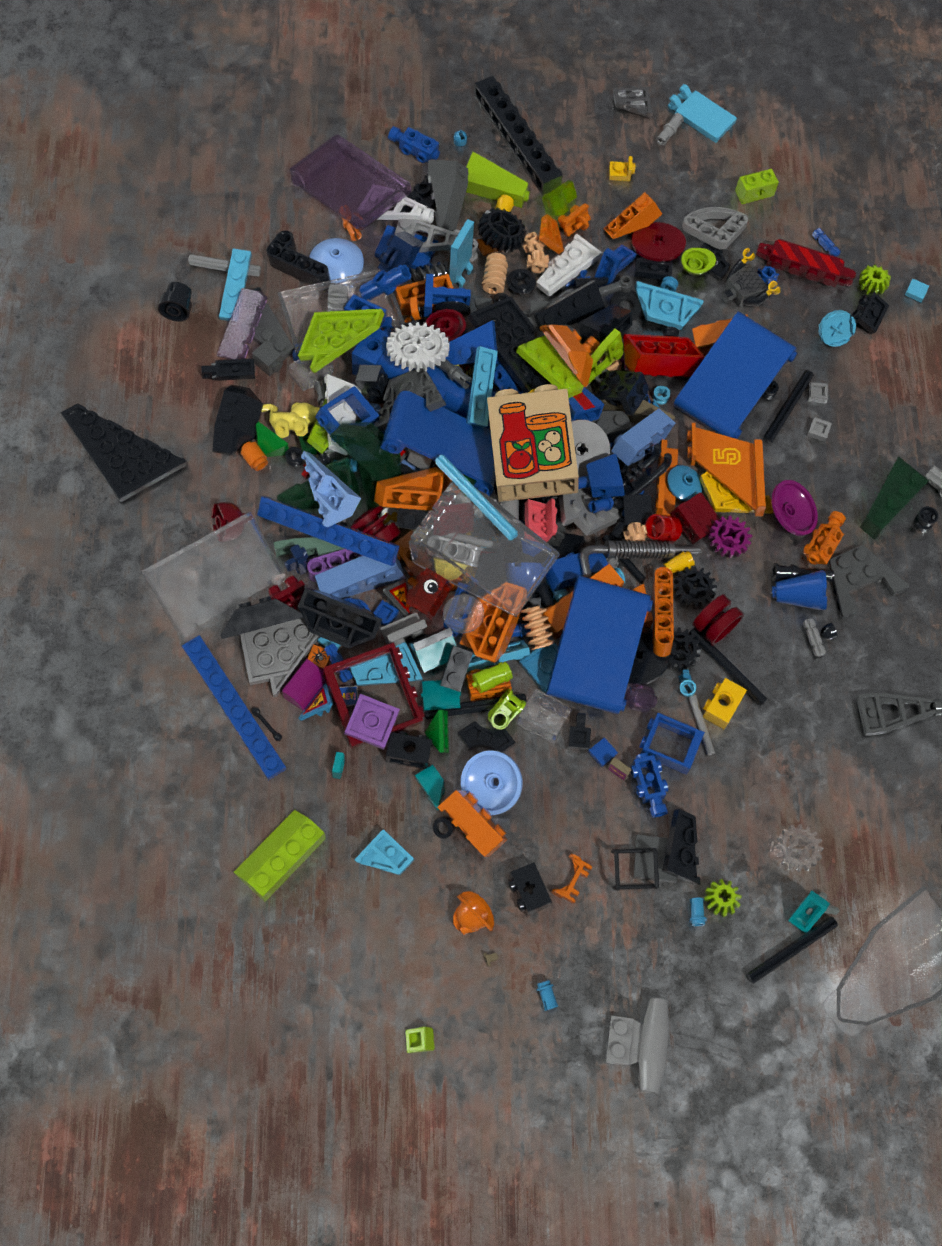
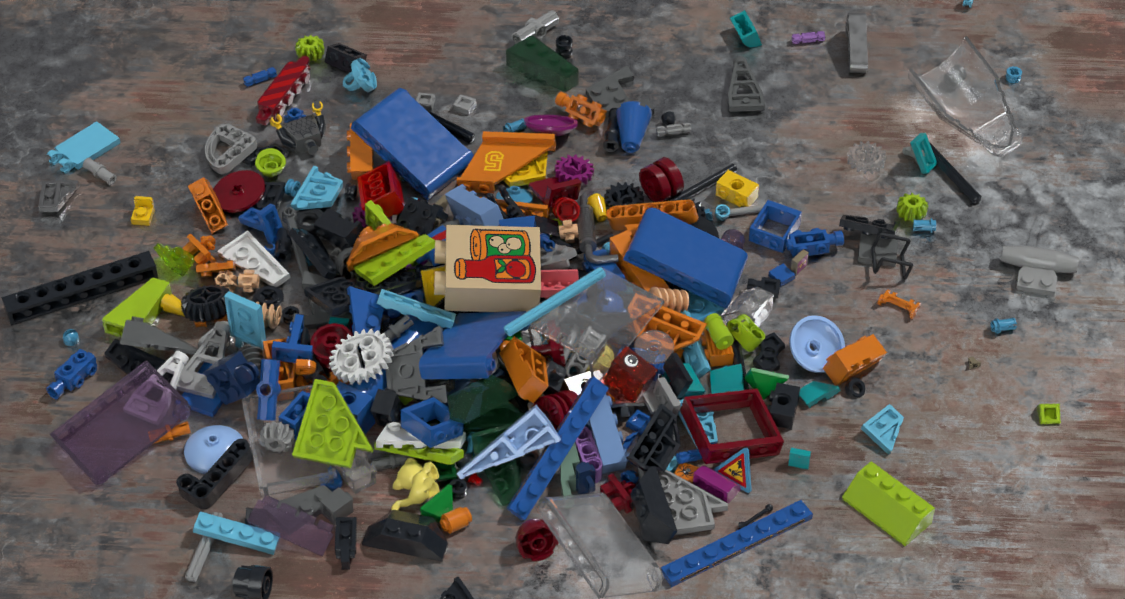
camera: 80 degrees left, 20 degrees down
medium lavender plate [344,694,400,749] -> none
black plate [440,646,473,692] -> none
orange helmet [453,891,494,935] -> none
black brick [507,862,552,917] -> none
lime brick [735,169,779,204] -> none
medium azure tile [904,279,929,302] -> none
none -> dark azure pin [503,118,527,132]

